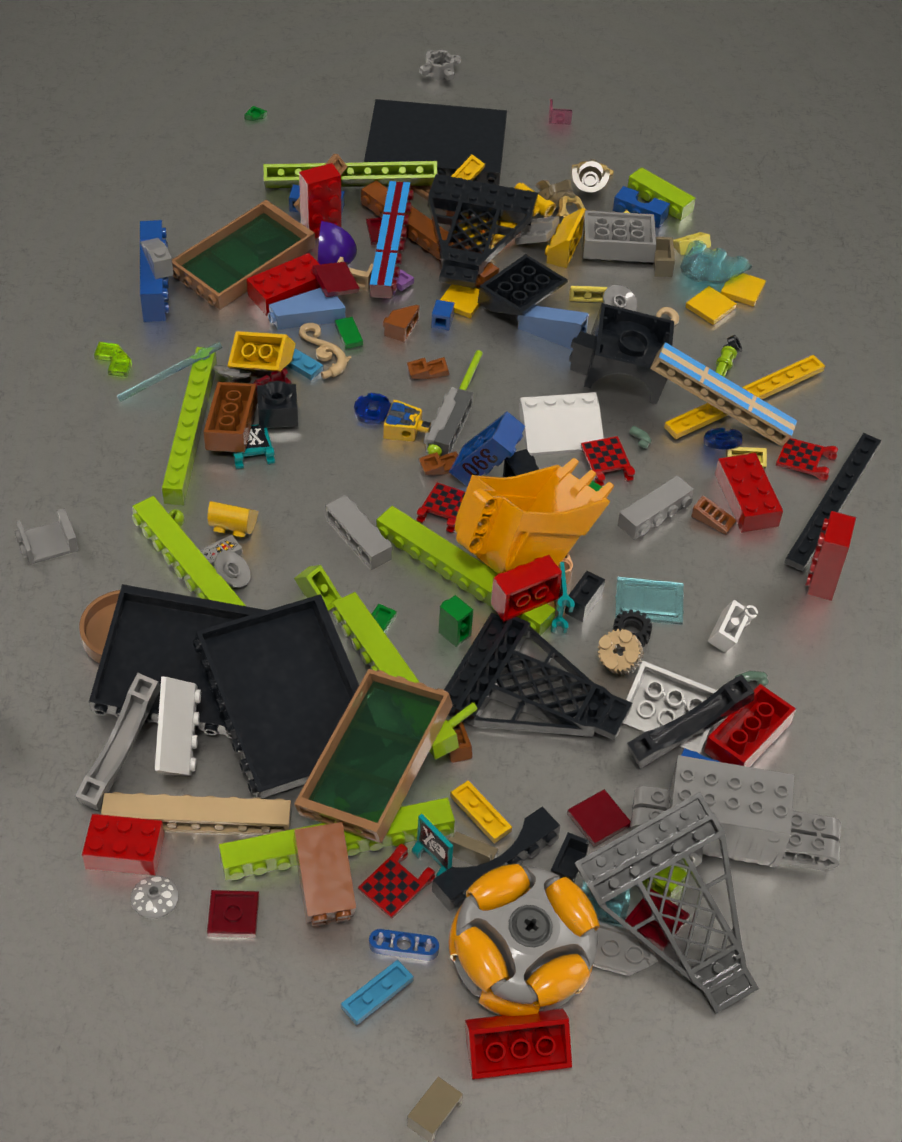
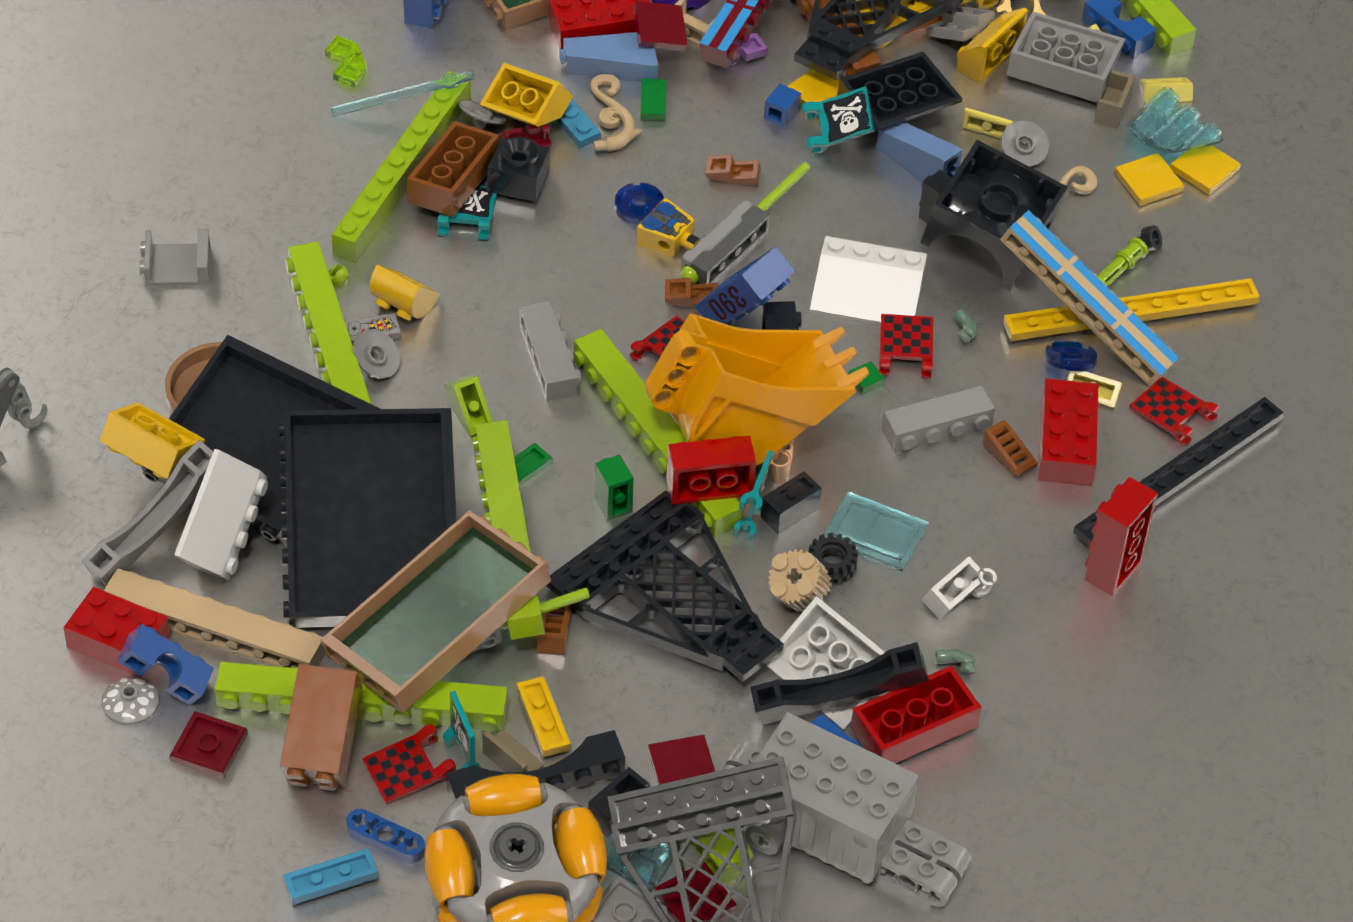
camera: 20 degrees right, 0 degrees up
dark orange slope [383,305,420,342] -> none
none -> yellow slope [99,402,205,479]
none -> blue arch [117,624,214,706]
none -> flag [801,86,874,155]

